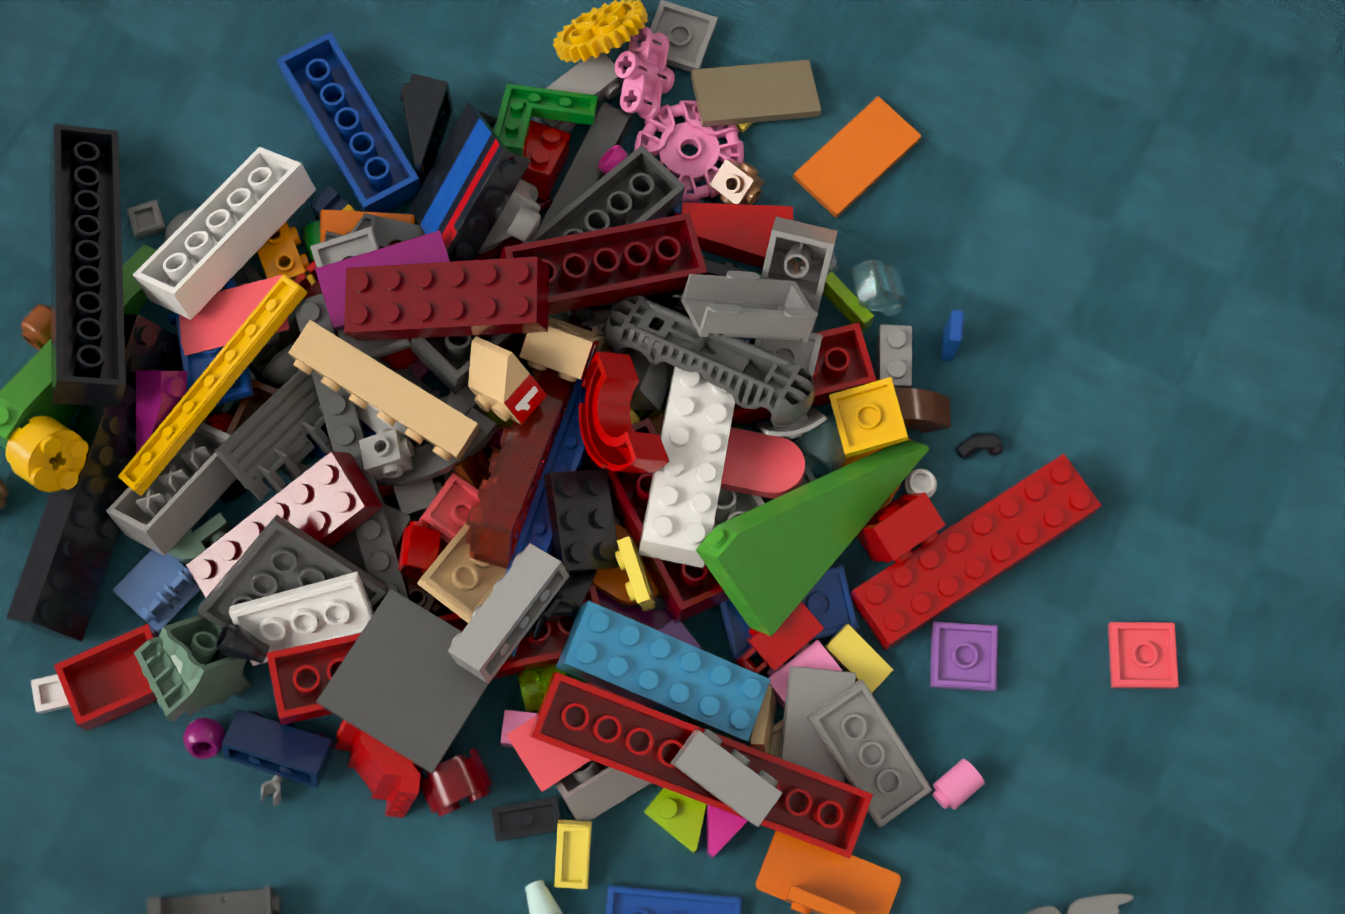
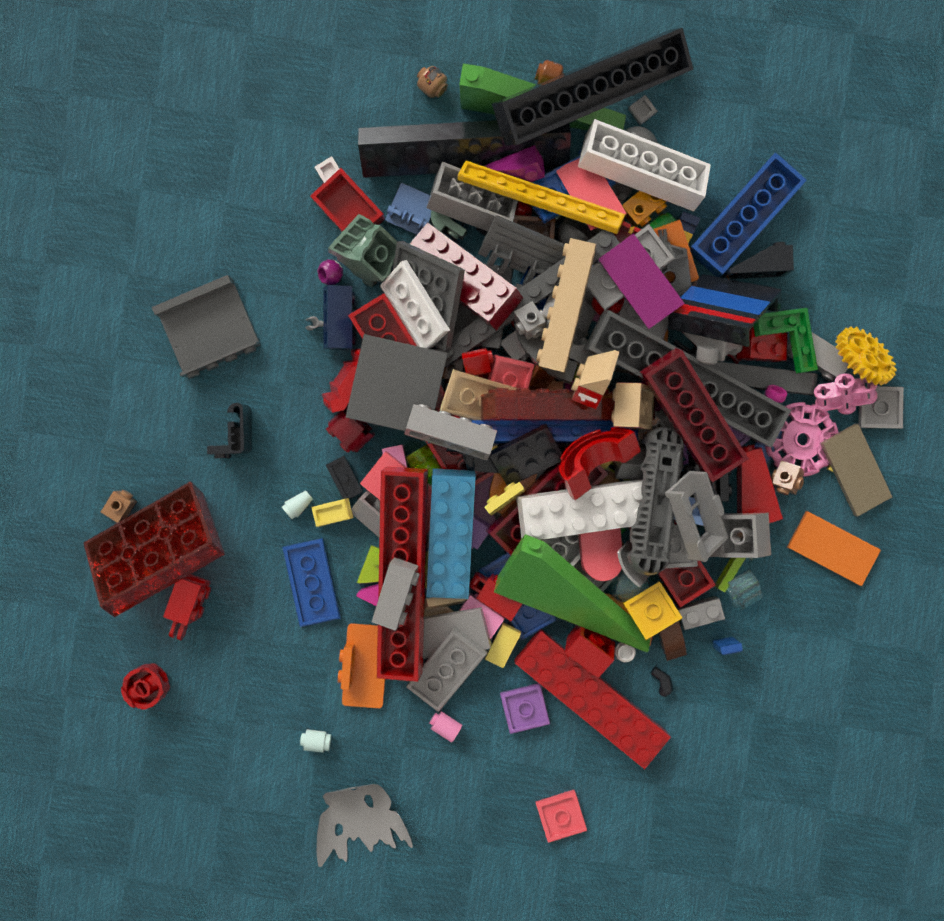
camera: 75 degrees right, 15 degrees up
yellow brick [6,416,89,492] -> none
black cone [216,624,270,664] -> none
dark red brick [344,257,549,341] -> none

